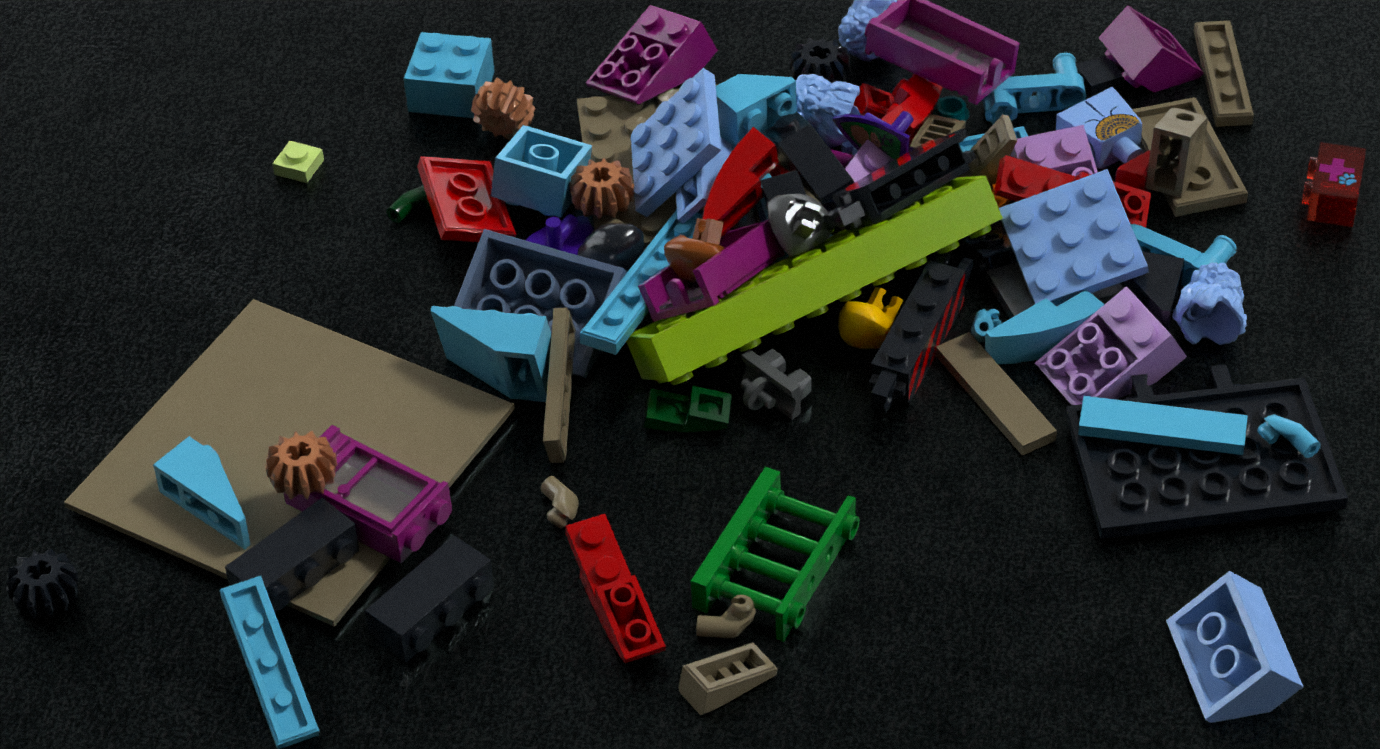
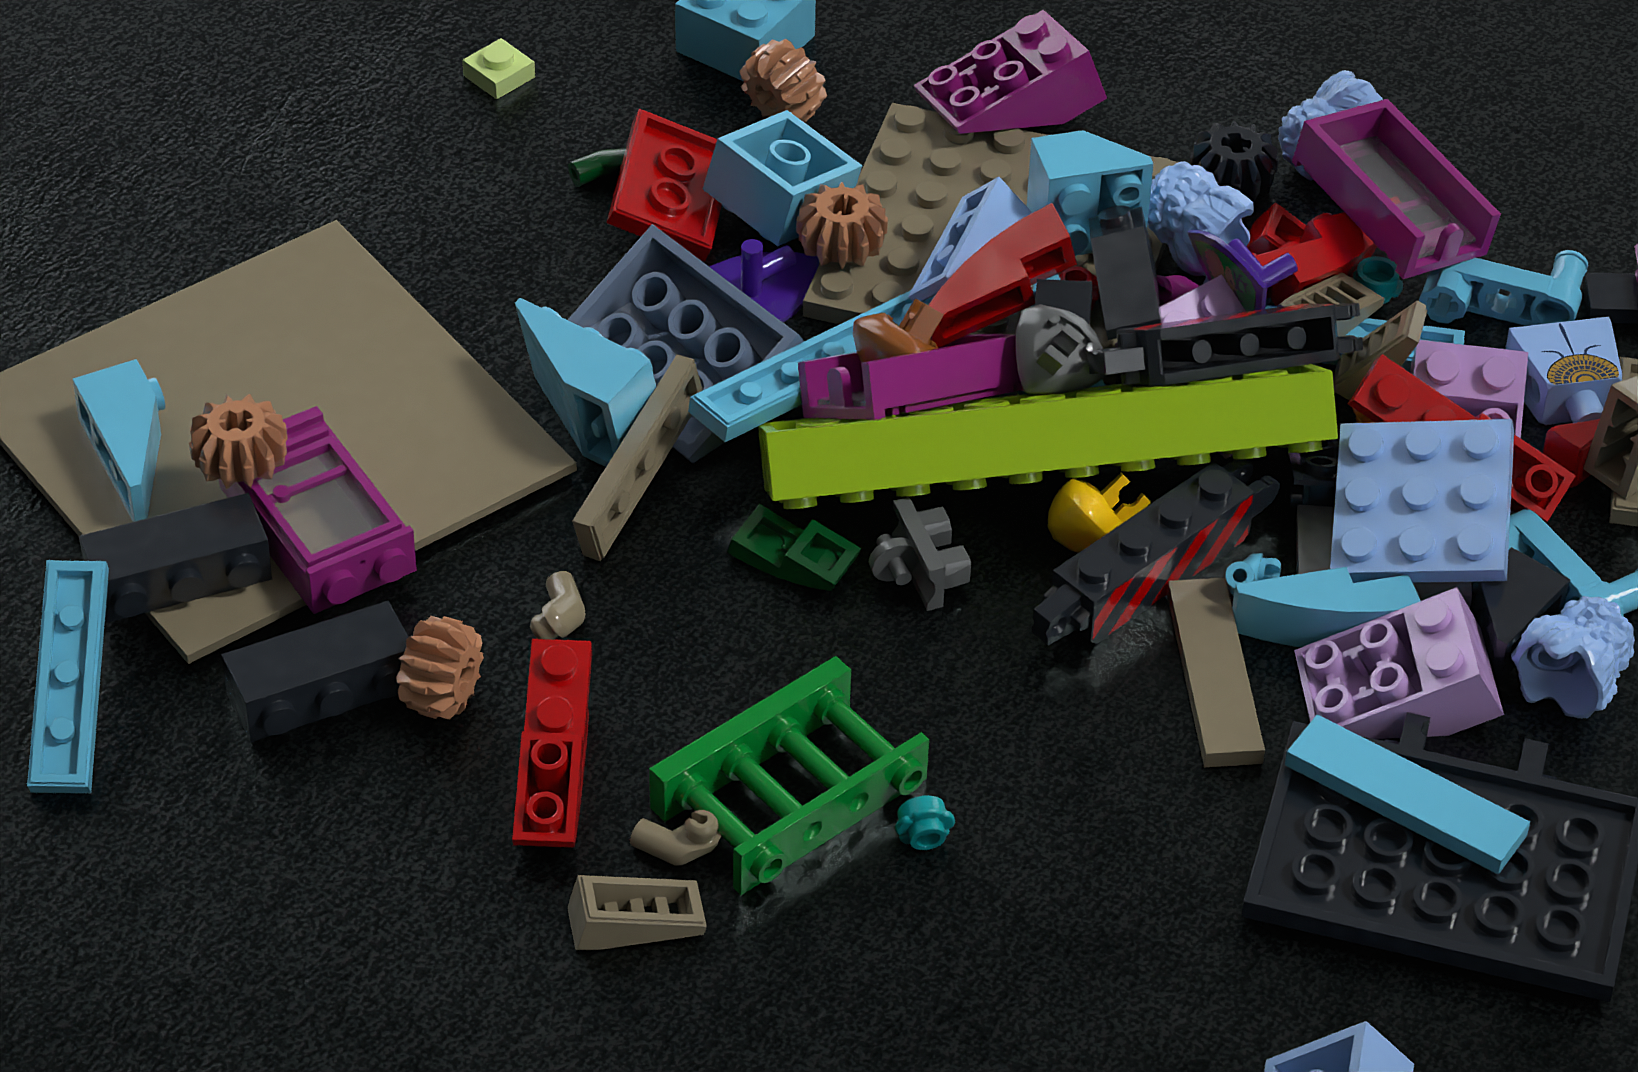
camera: 20 degrees right, 0 degrees up
black piece [577,223,645,272] -> none
light blue plate [630,68,721,217] -> none
medium azure arm [1257,414,1321,458] -> none
none -> nougat gear [396,616,484,720]
none -> teal plate [895,796,955,850]

